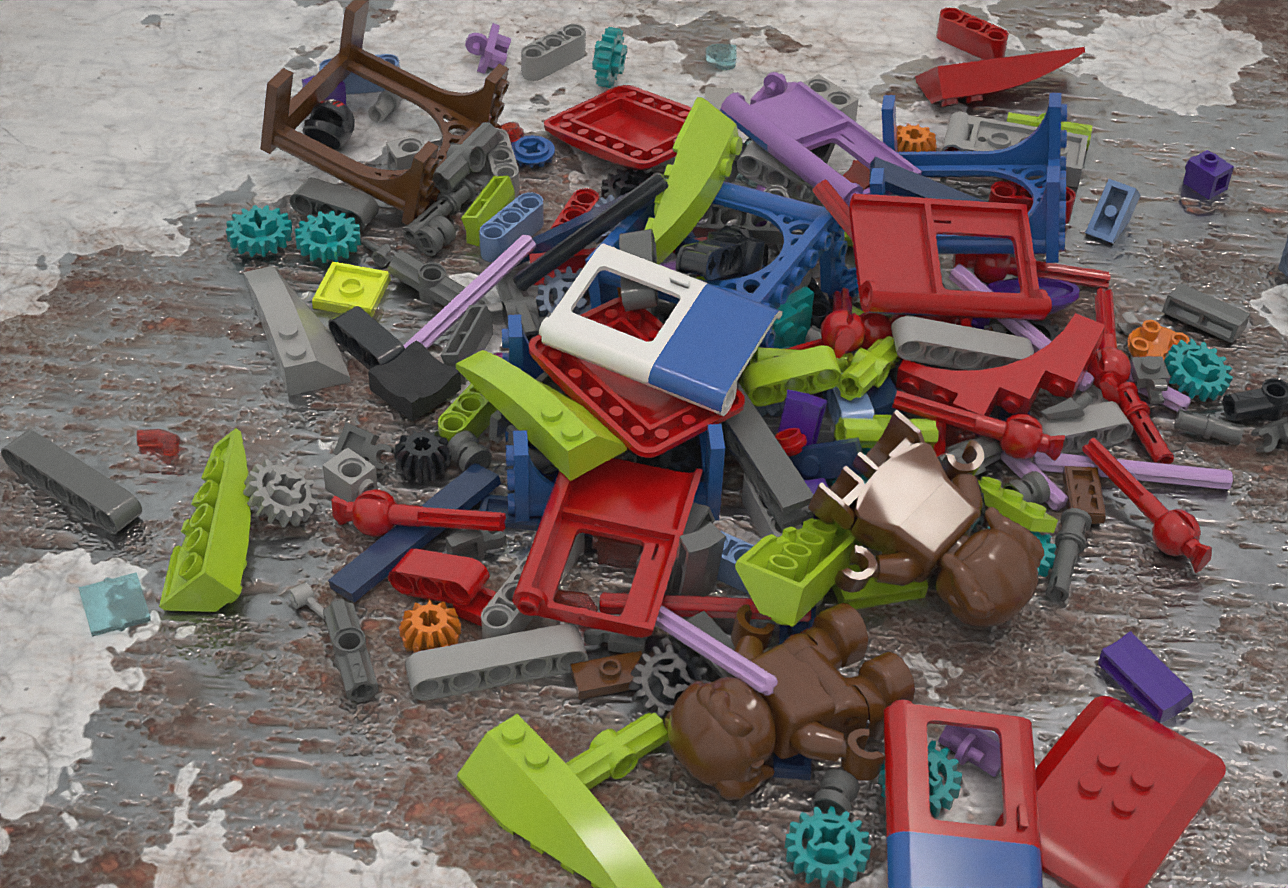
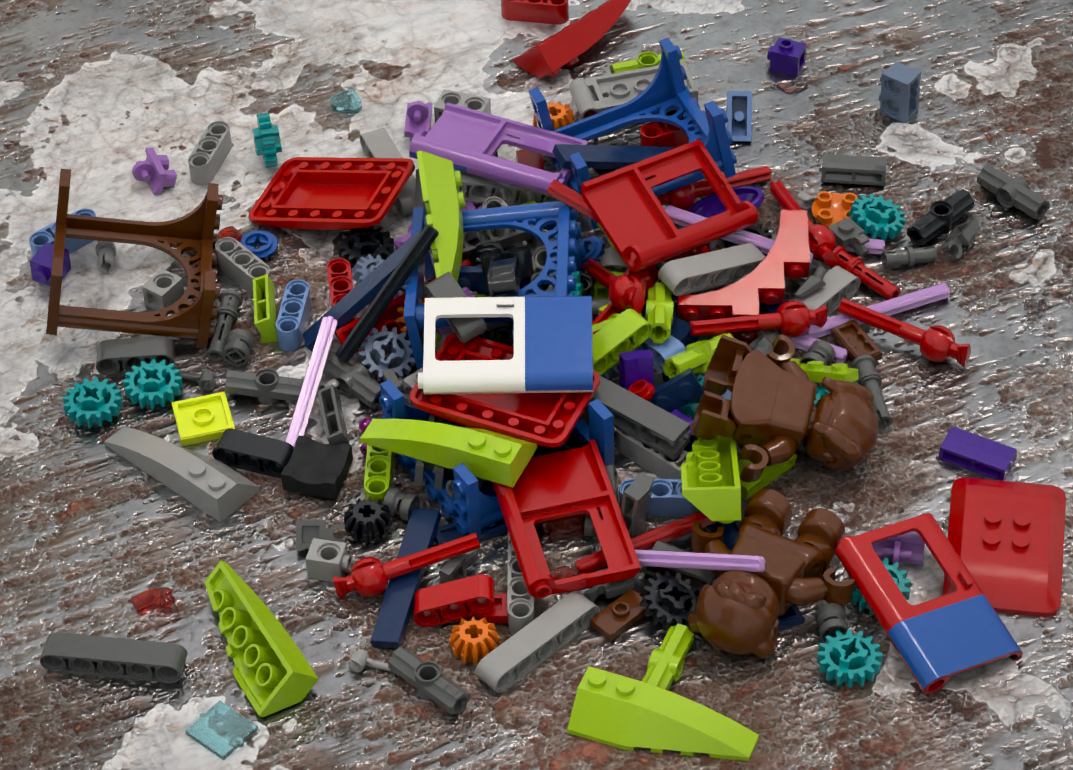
camera: 25 degrees left, 0 degrees up
light grey gear [243,459,319,527] -> none
black helmet [302,100,355,150] -> none
dark grey piece [432,122,502,194] -> none

